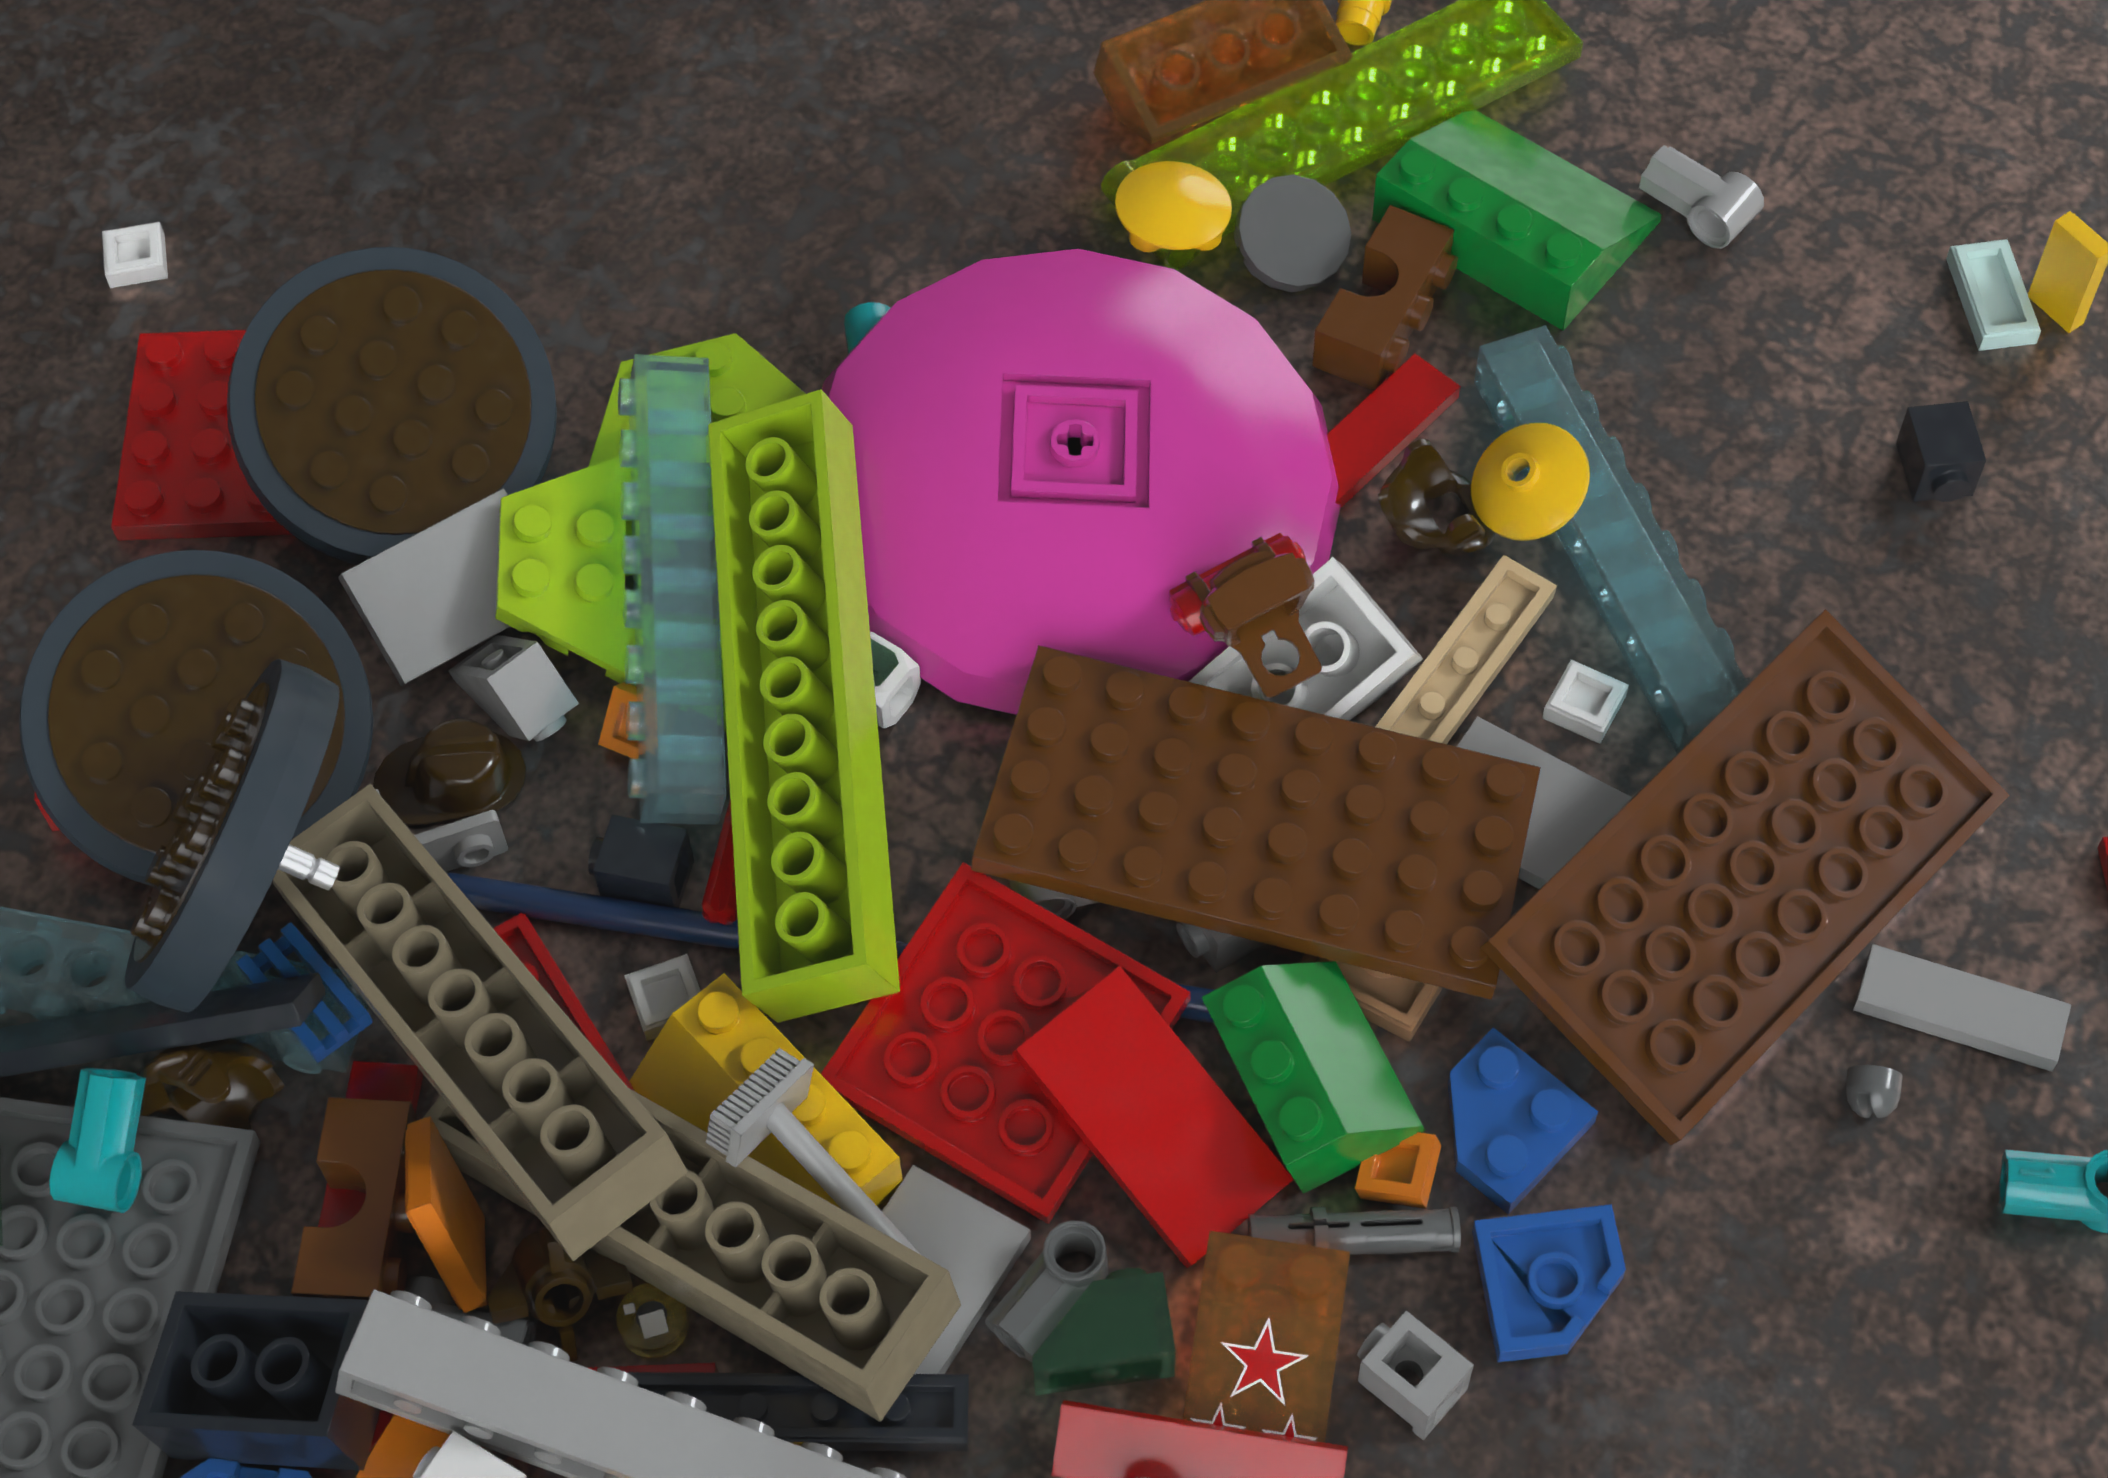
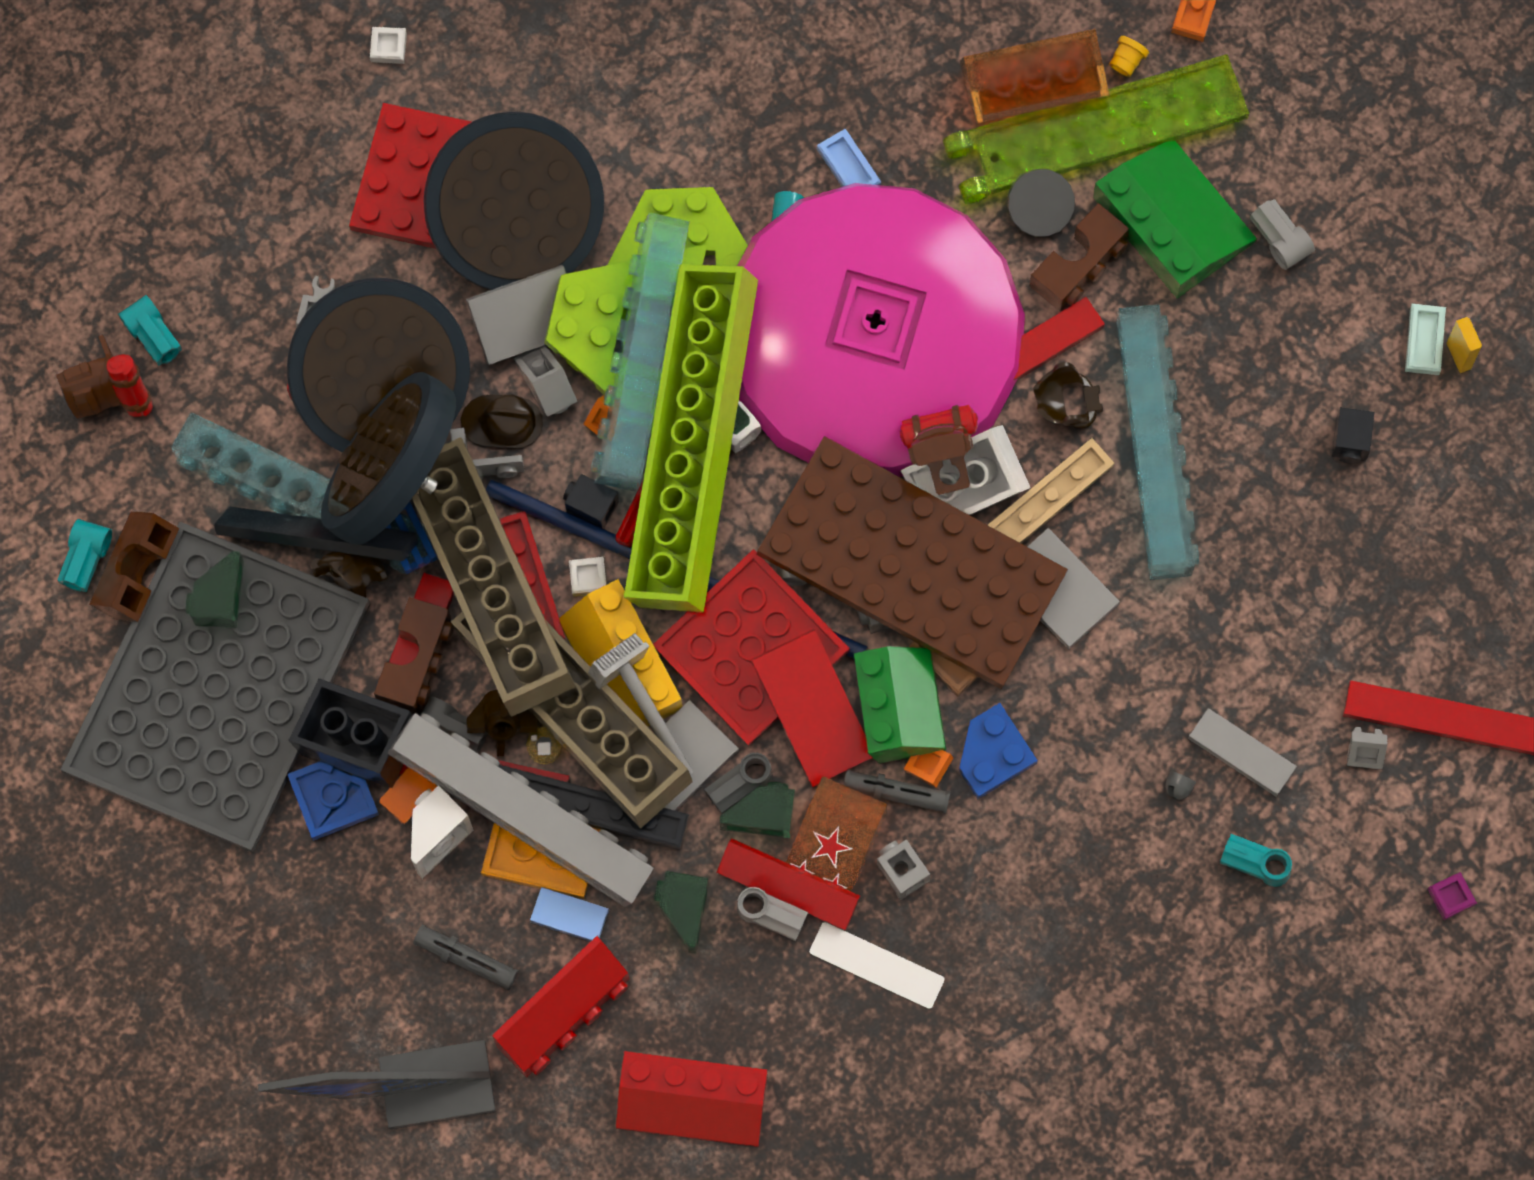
camera: 15 degrees right, 15 degrees up
teal piece [49,1068,146,1213] -> none
orange tile [405,1116,487,1313] -> none
yellow dish [1115,161,1232,252] -> none
yellow dish [1471,423,1590,541] -> none
blue plate [1472,1204,1626,1363] -> none
reddish brown plate [1480,609,2010,1145] -> none
white tile [1542,660,1629,744] -> none
none -> light blue tile [817,129,881,187]

